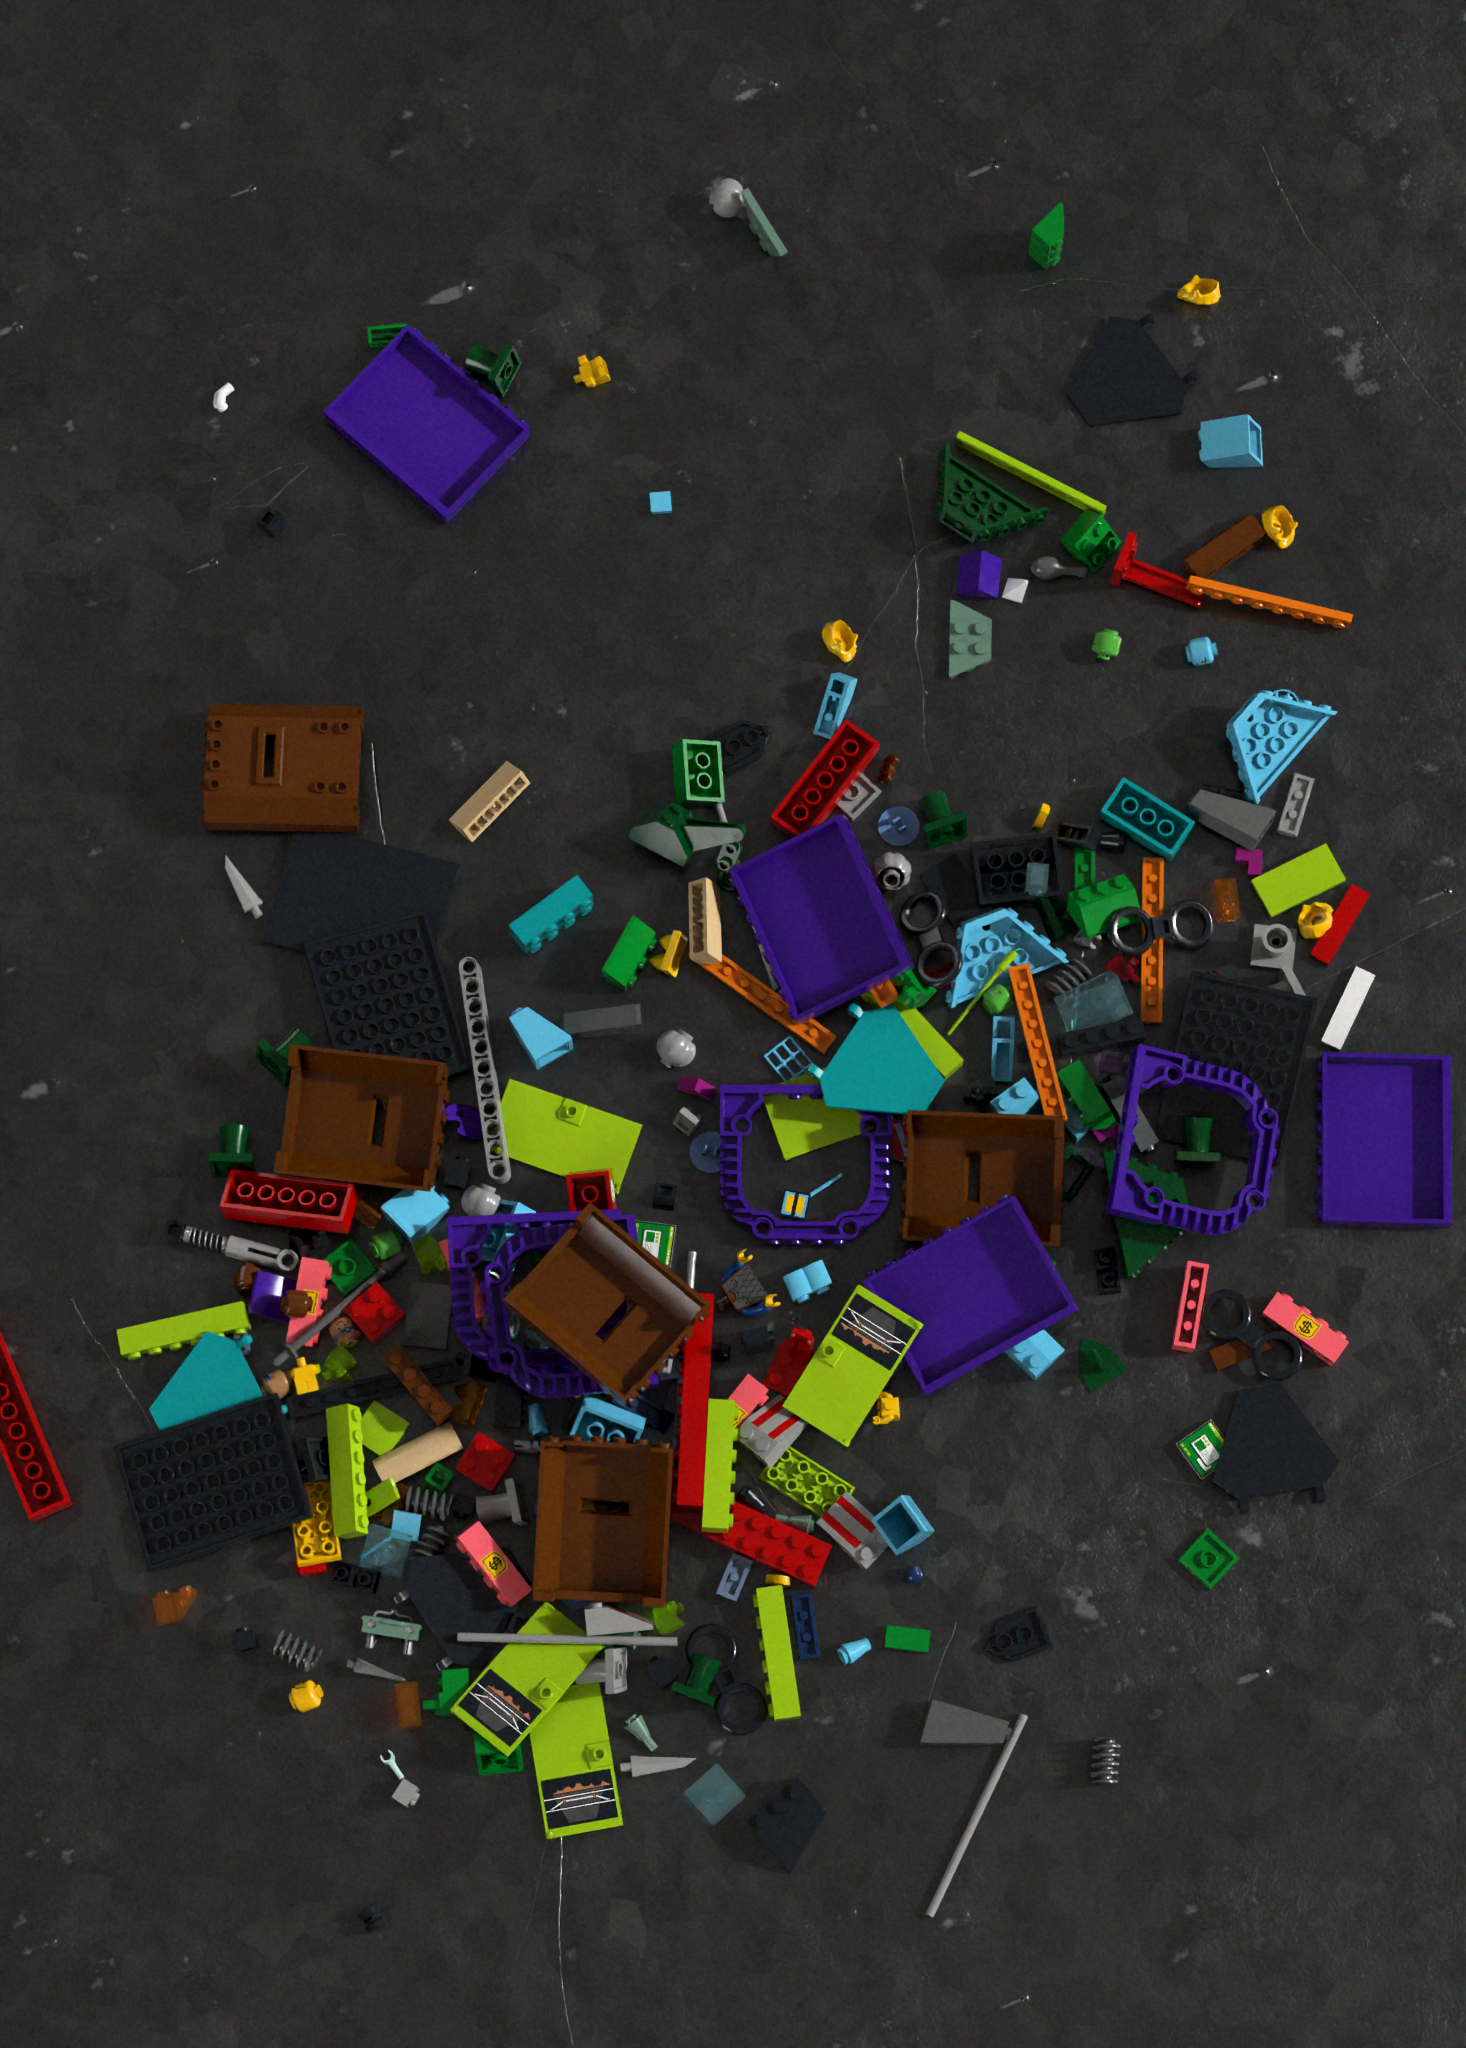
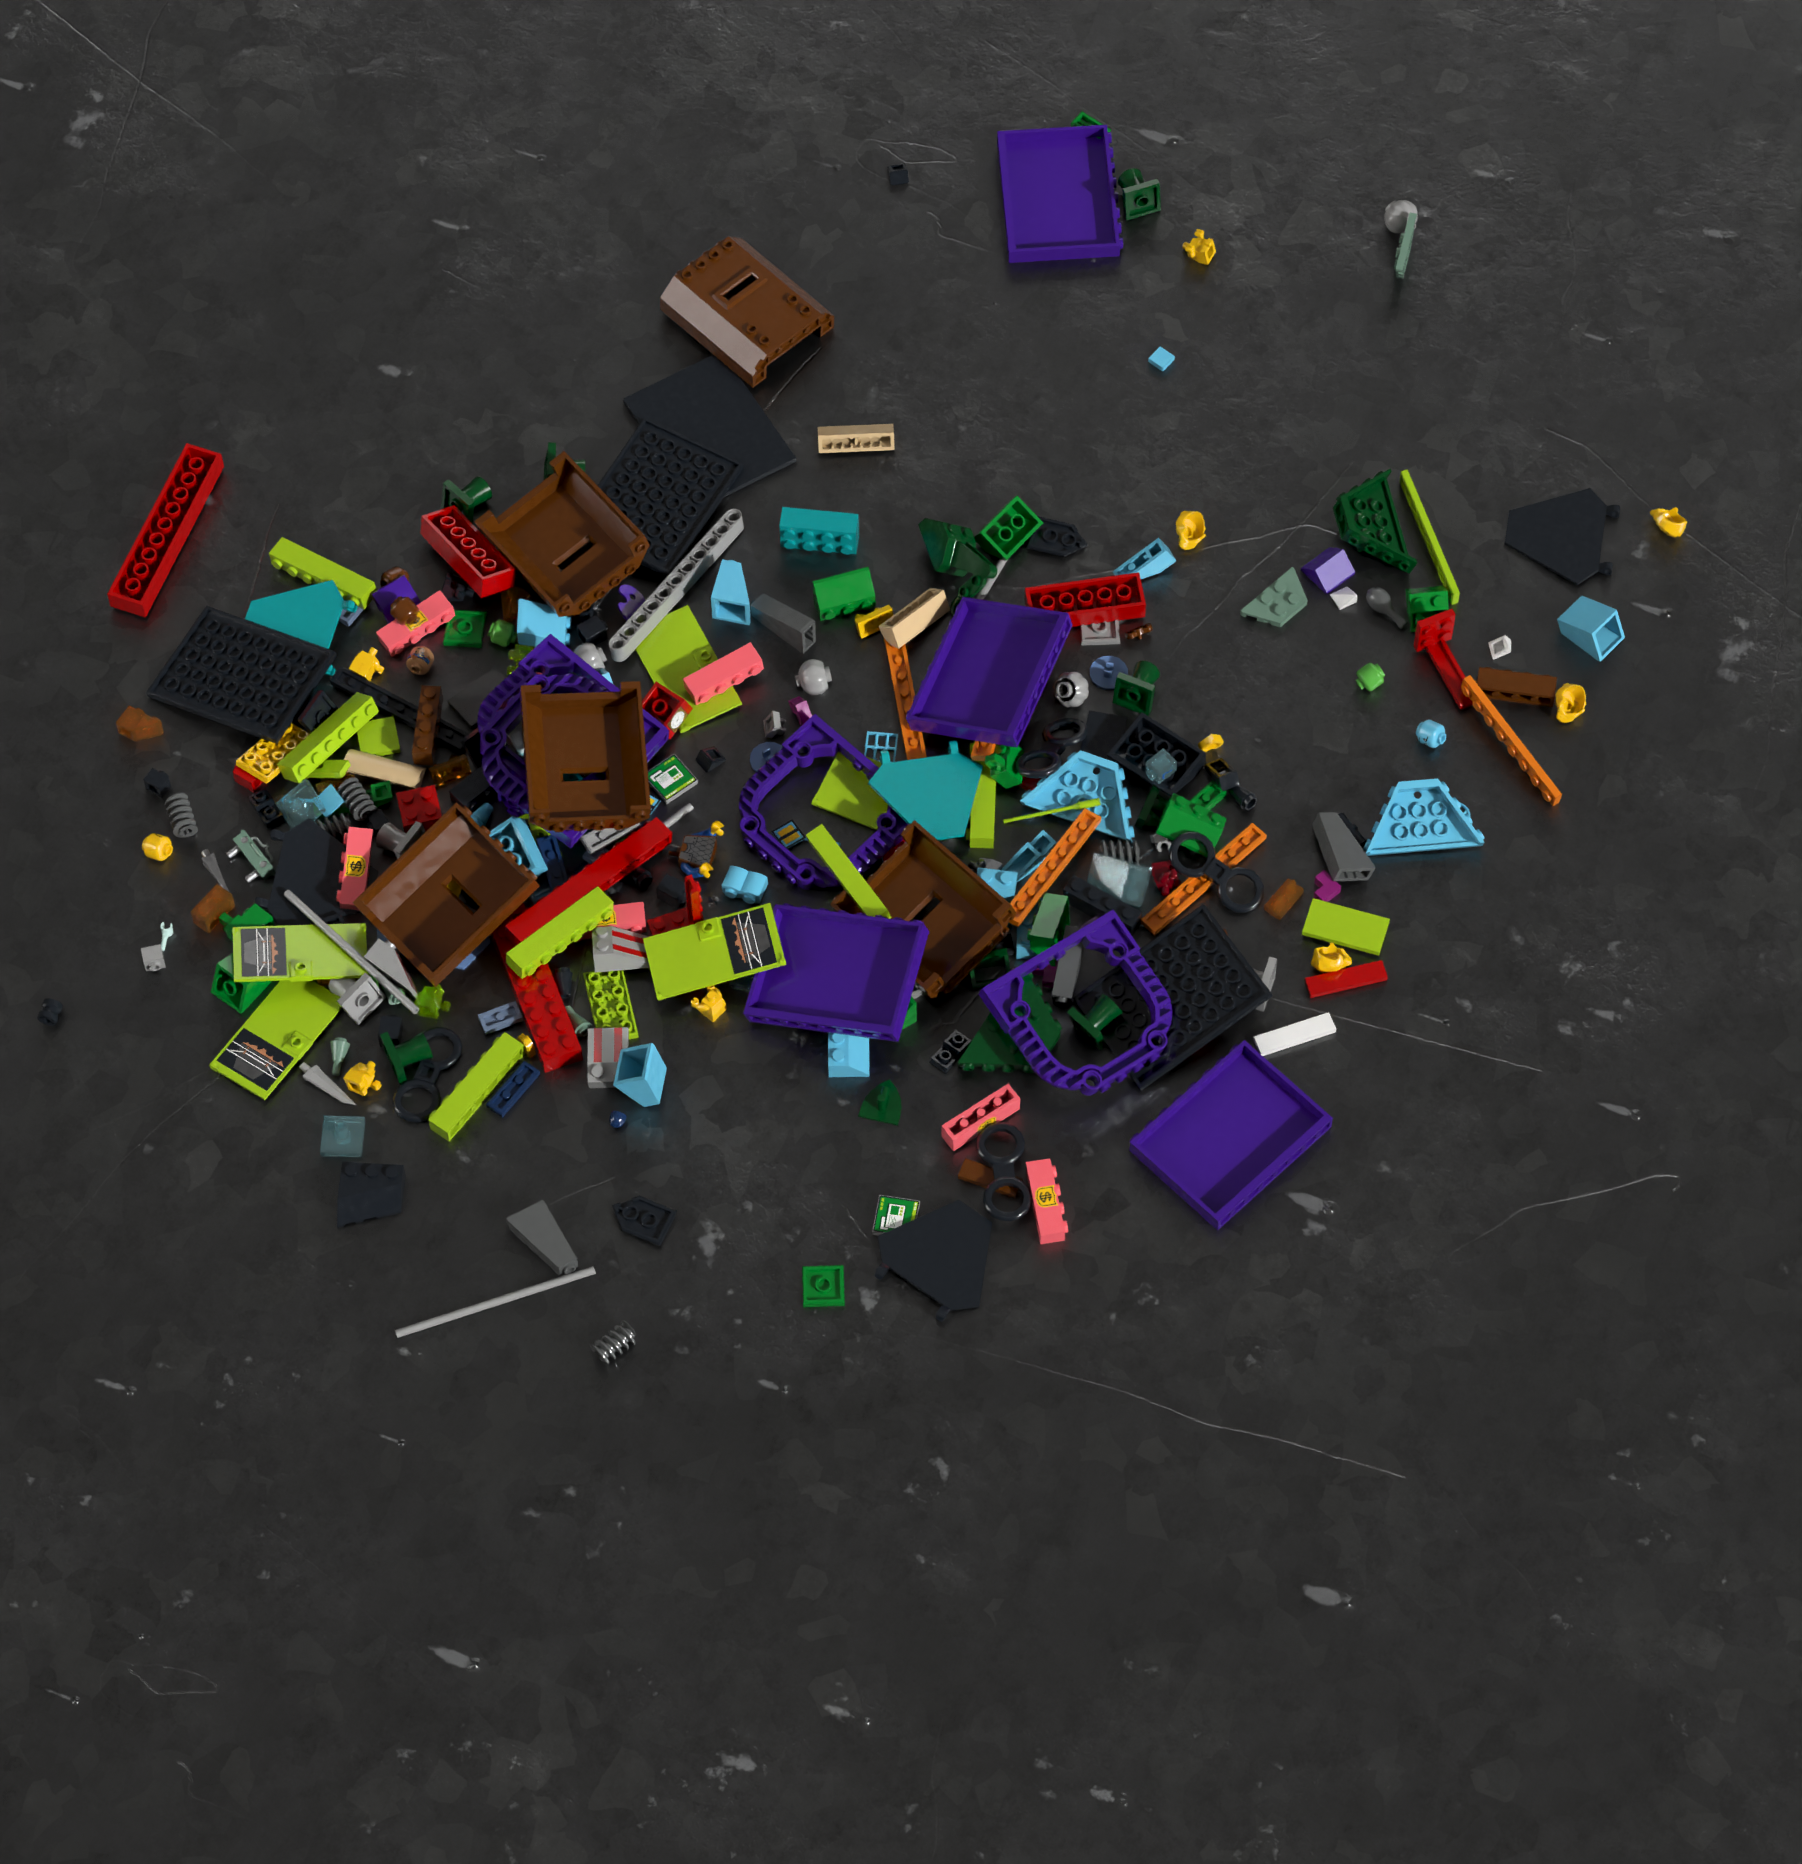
camera: 45 degrees right, 15 degrees down
piece [163,1219,300,1274] -> none
white arm [213,382,234,412] -> none
light grey bar [225,855,263,919] -> none
medium nougat head [260,1370,293,1399] -> none
dark grey bar [273,1251,407,1367] -> none
clear neon green piece [322,1343,360,1383] -> none
red brick [344,1282,406,1346] -> none
medium azure cone [837,1637,871,1665] -> none
green tile [884,1625,931,1653] -> none
bright green head [982,984,1014,1015] -> none
green slope [1028,202,1064,270] -> none
teal brick [1099,777,1195,862] -> none
light grey plant [1249,924,1297,970] -> none
light grey tile [1276,773,1314,839] -> none
none -> yellow piece [343,1061,382,1096]
none -> coral brick [683,642,764,705]
none -> lime brick [806,824,891,919]
none -> white slope [1488,635,1511,660]

